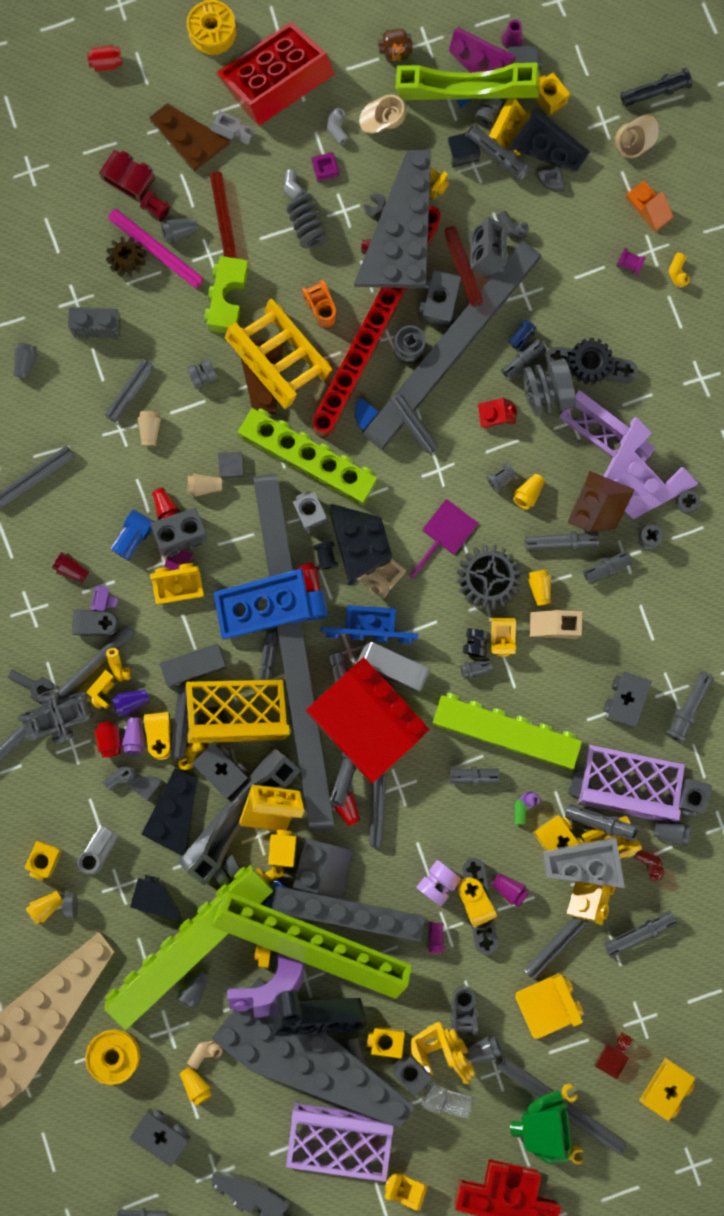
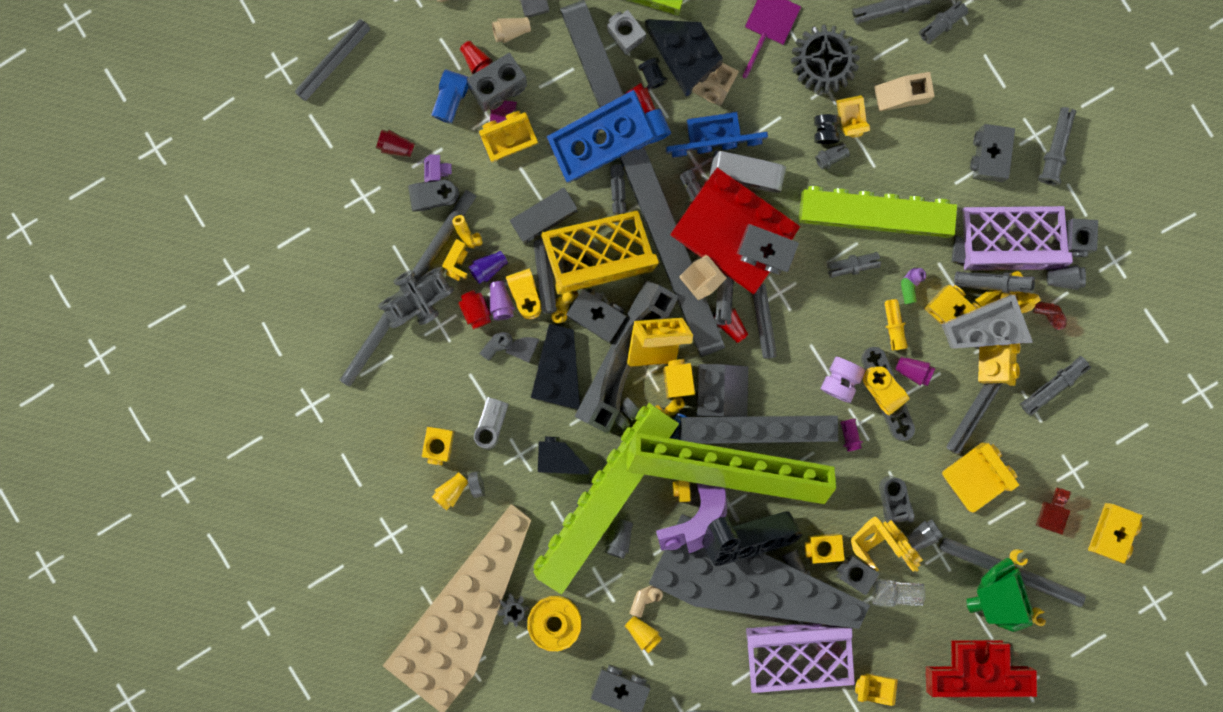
camera: 10 degrees left, 5 degrees up
dark grey bar [8,669,54,702] -> none
yellow cone [527,569,551,606] -> none
none -> dark grey gear [497,593,530,627]
none -> tan panel [680,255,726,300]
none -> dark grey brick [737,224,799,275]
none -> yellow axle [885,299,908,351]

